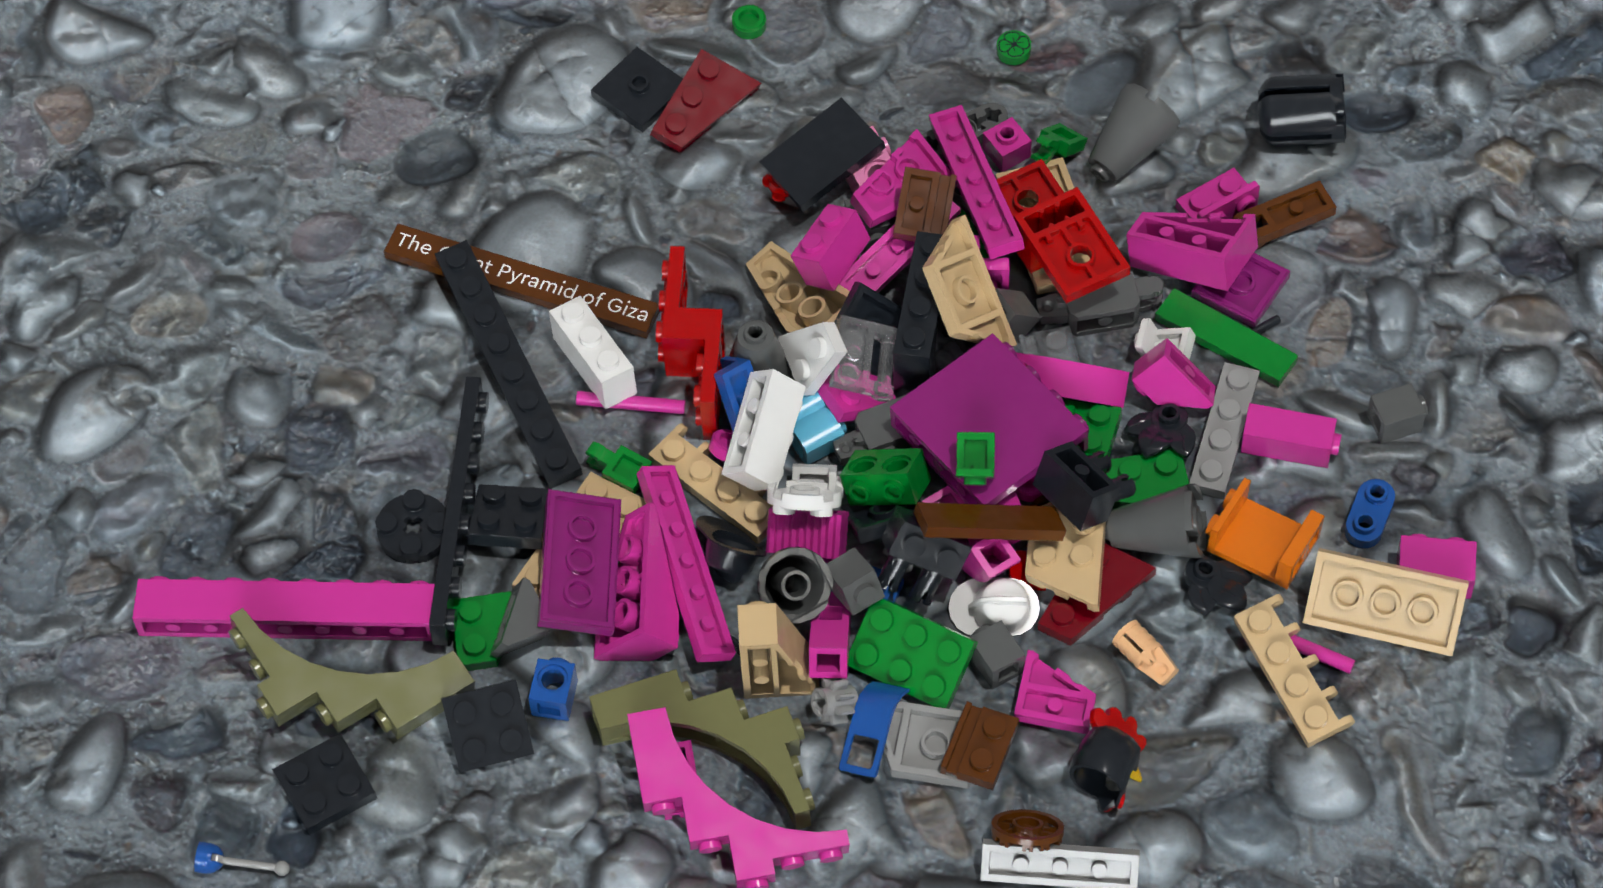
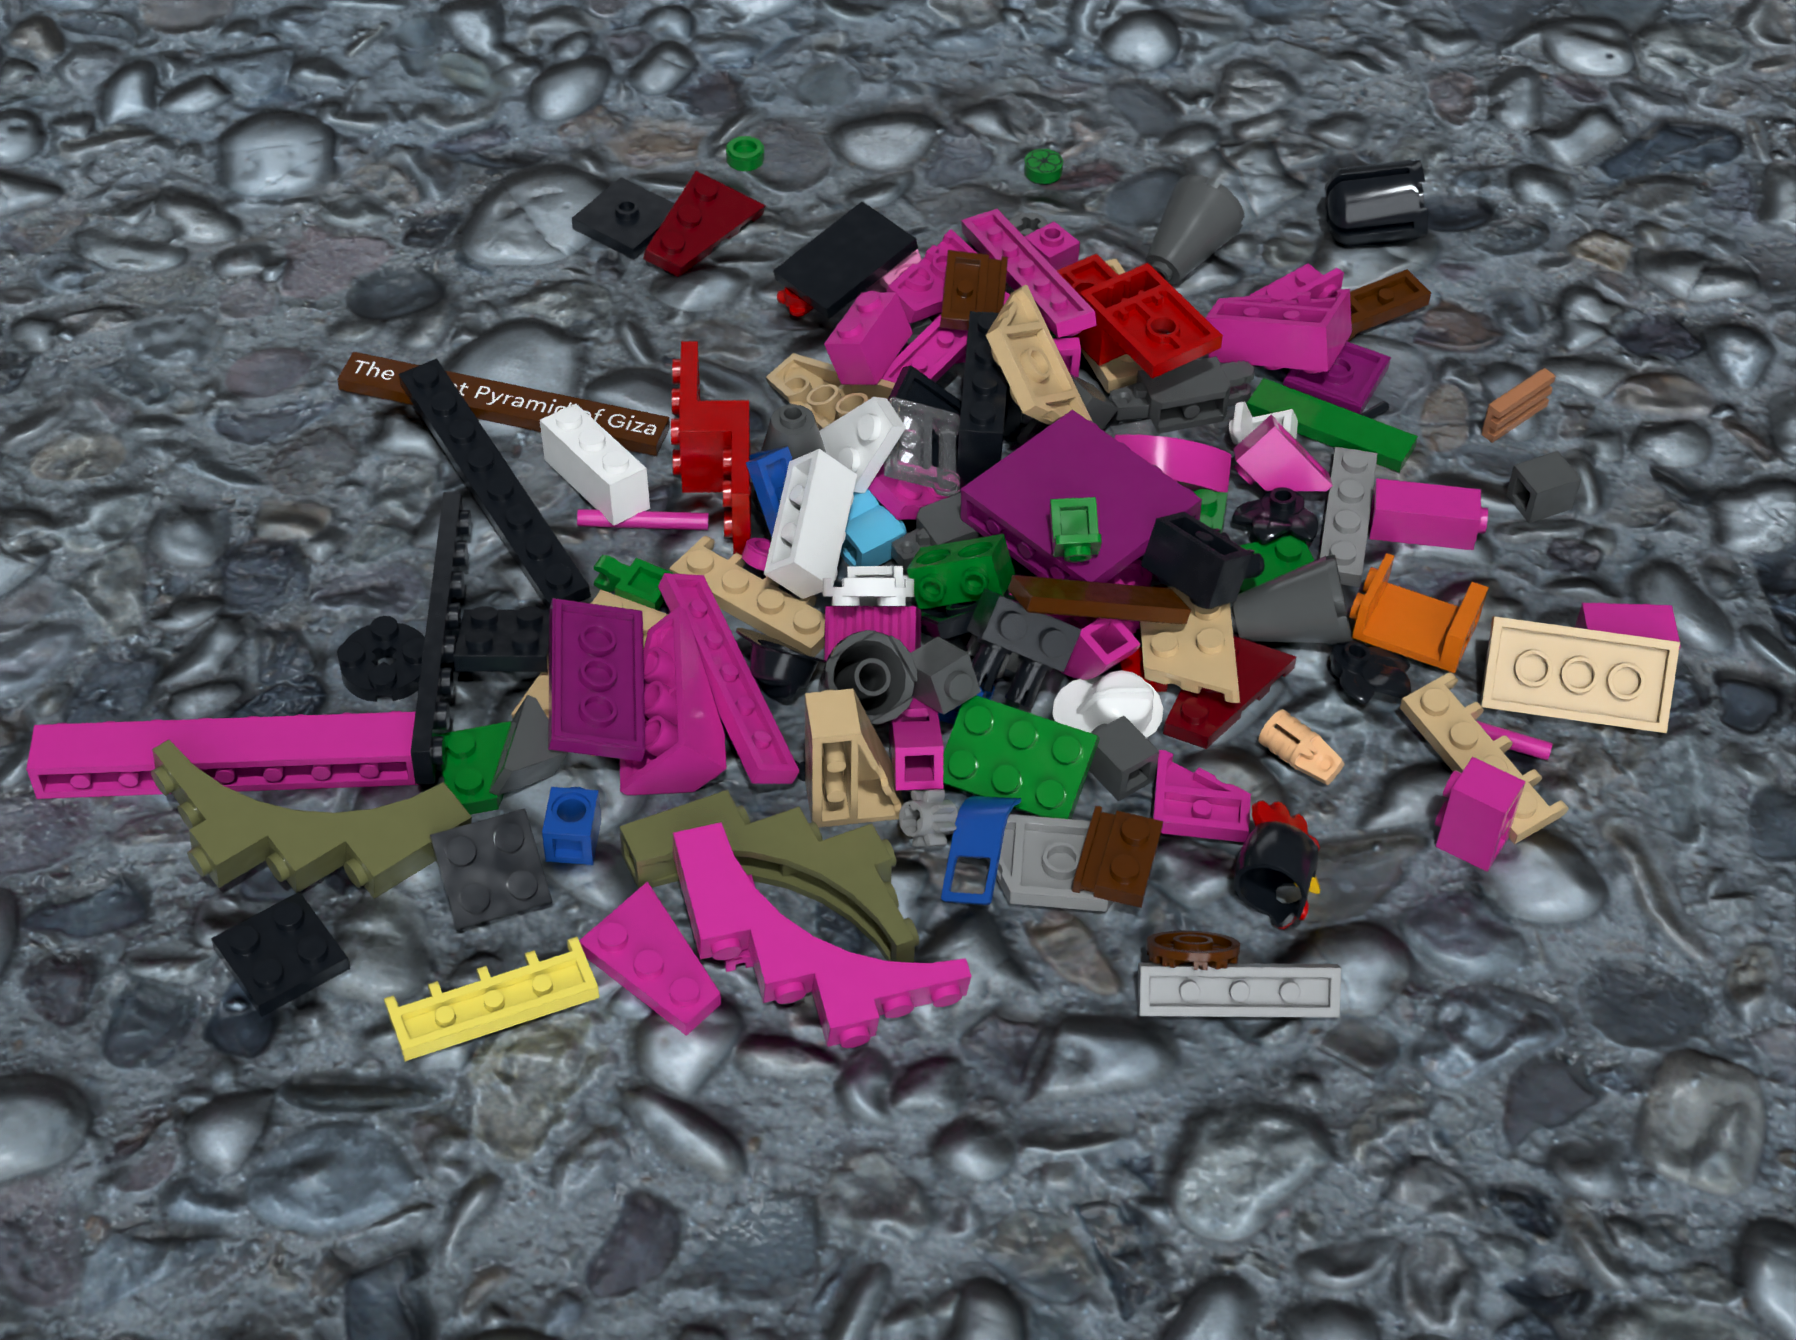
camera: 10 degrees left, 10 degrees down
hinge [194,842,290,876] -> none
green plate [1031,123,1088,164] -> none
blue plate [1345,479,1395,549] -> none
none -> light yellow hinge [384,937,599,1061]
none -> dark pink wing [579,882,721,1036]
none -> dark pink brick [1435,756,1526,872]
none -> nougat tile [1482,368,1556,443]

